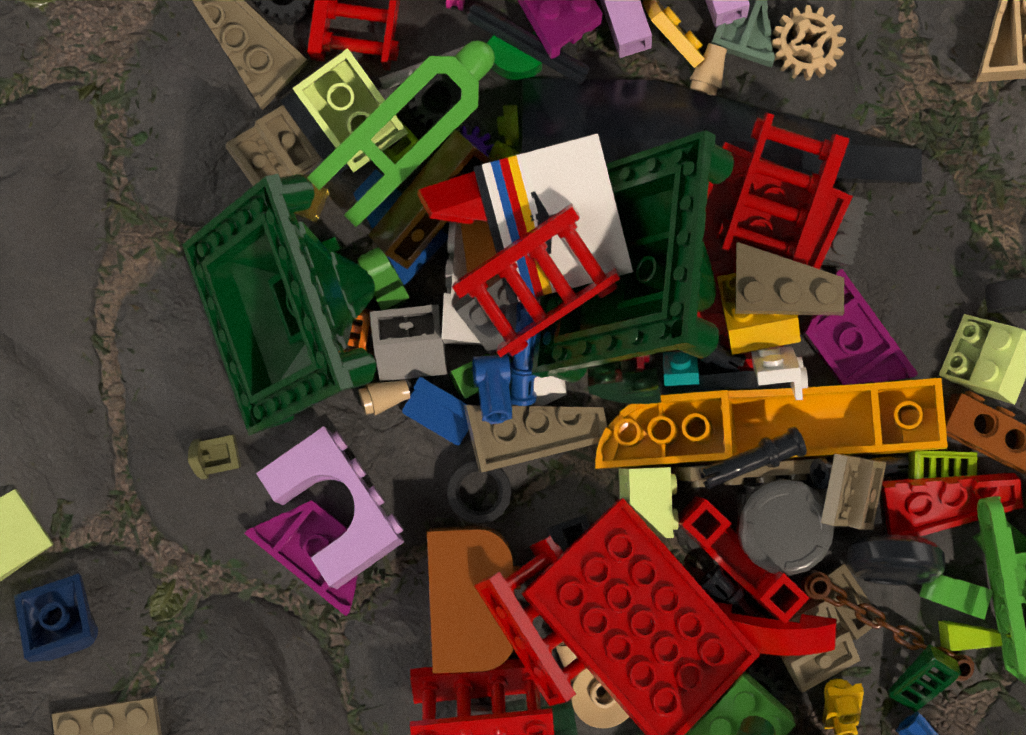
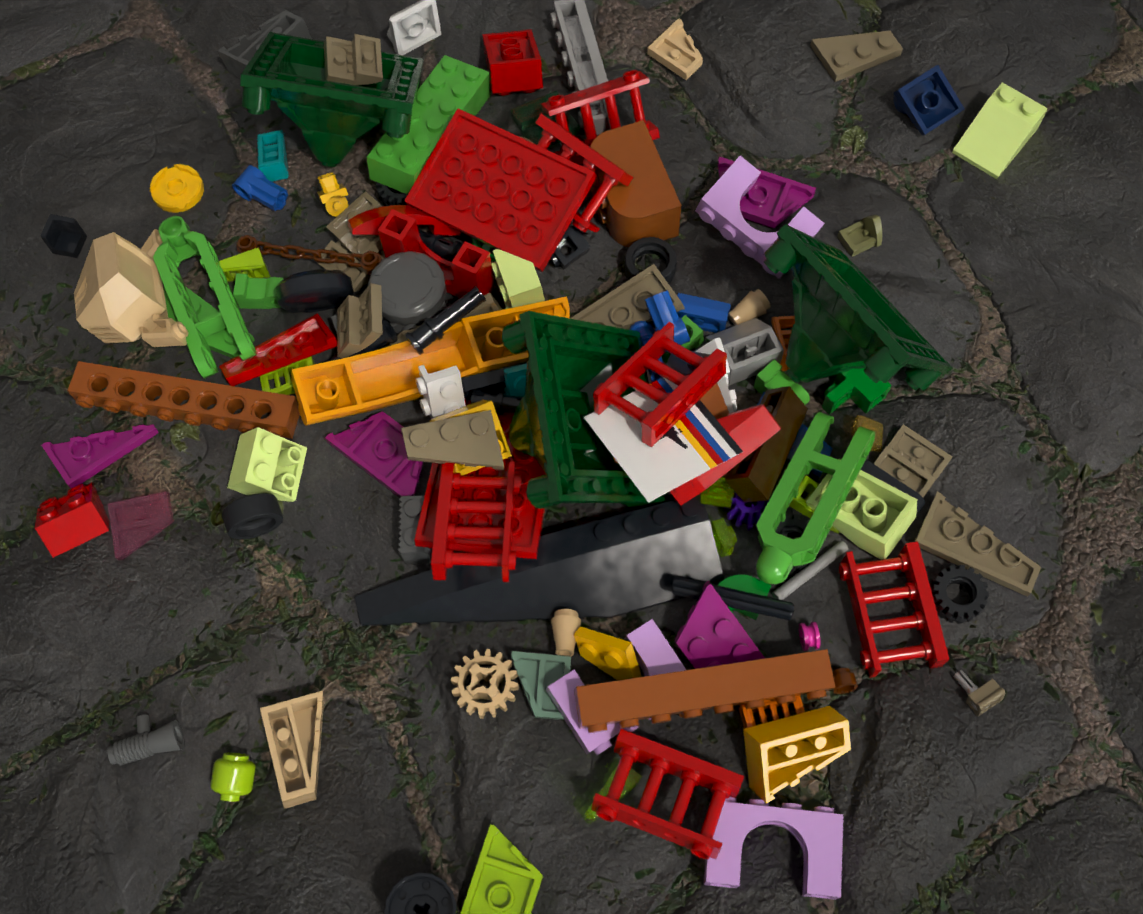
camera: 170 degrees right, 20 degrees down
dark green slope [887,644,961,712] -> none

